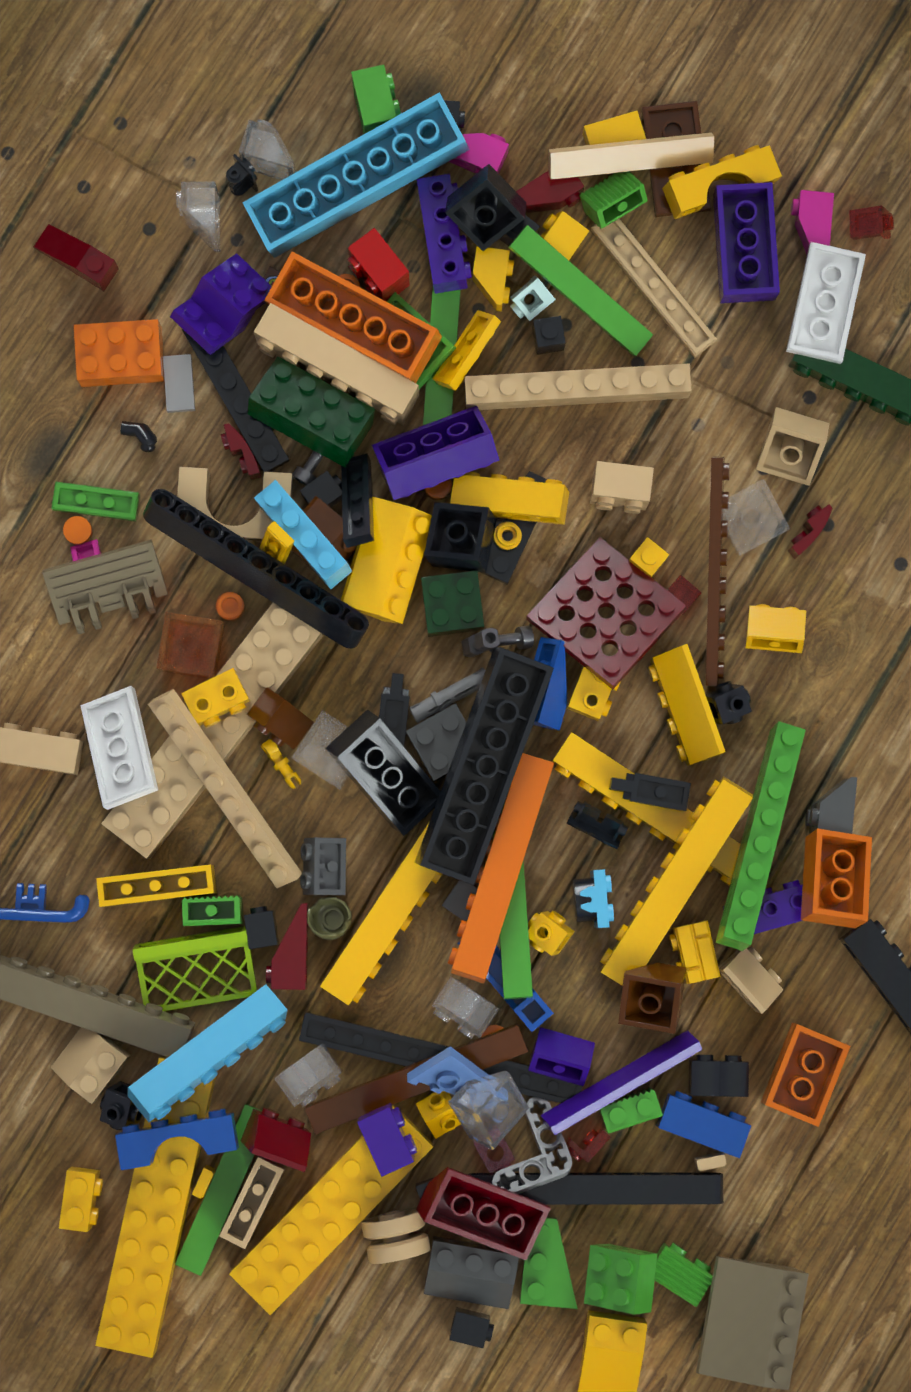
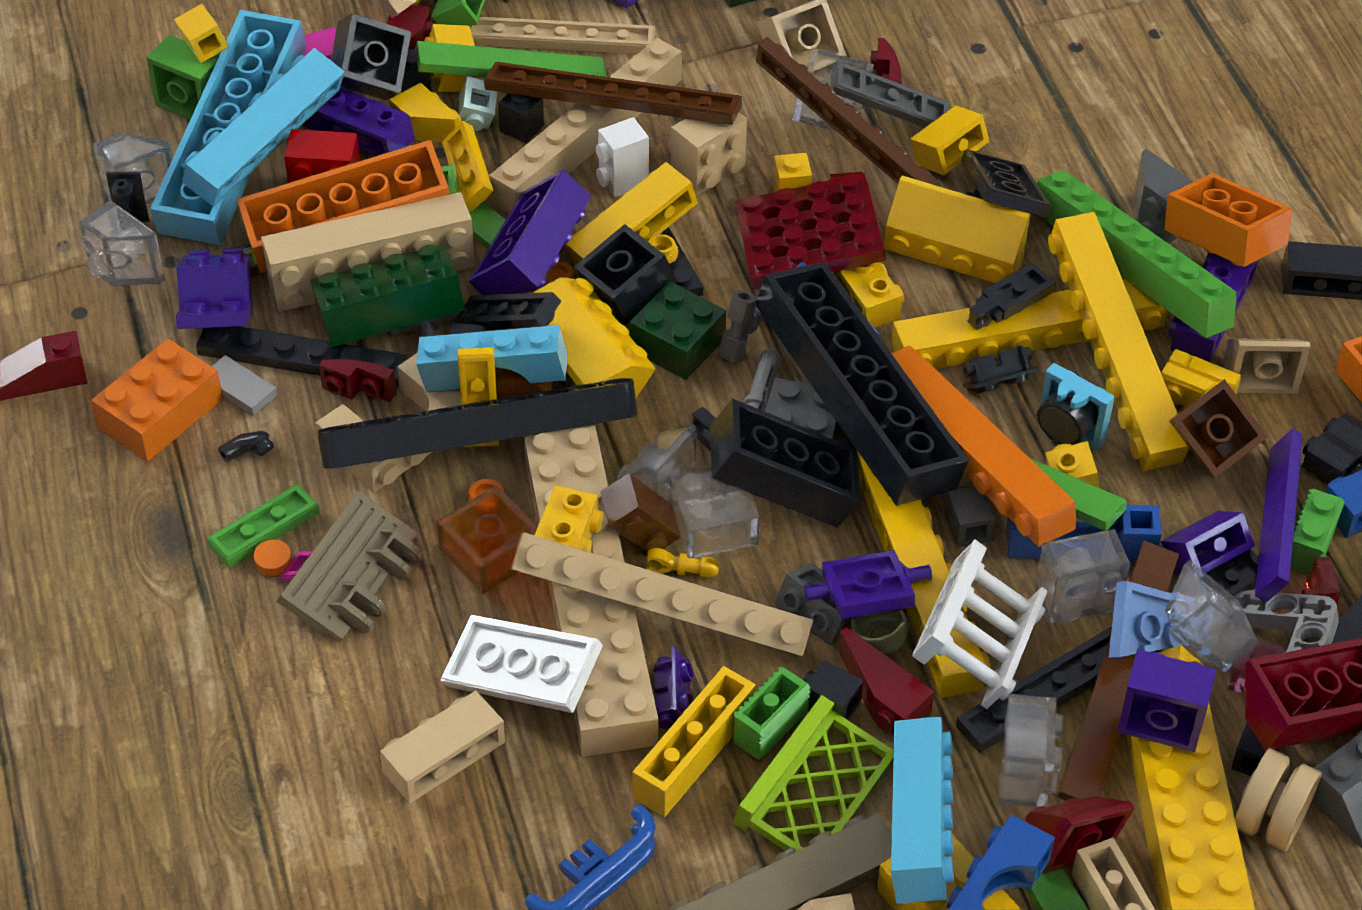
camera: 45 degrees left, 35 degrees down
none -> yellow brick [174,4,228,63]
none -> medium azure brick [182,48,345,207]
none -> reddish brown tile [484,62,742,125]
none -> white brick [596,117,649,198]
none -> clear slope [617,425,697,502]
none -> dark purple hinge [654,646,694,728]
none -> dark purple plate [804,550,932,619]
none -> dark grey plate [830,60,949,128]
none -> white fence [912,540,1047,709]
none -> black tile [961,149,1052,218]

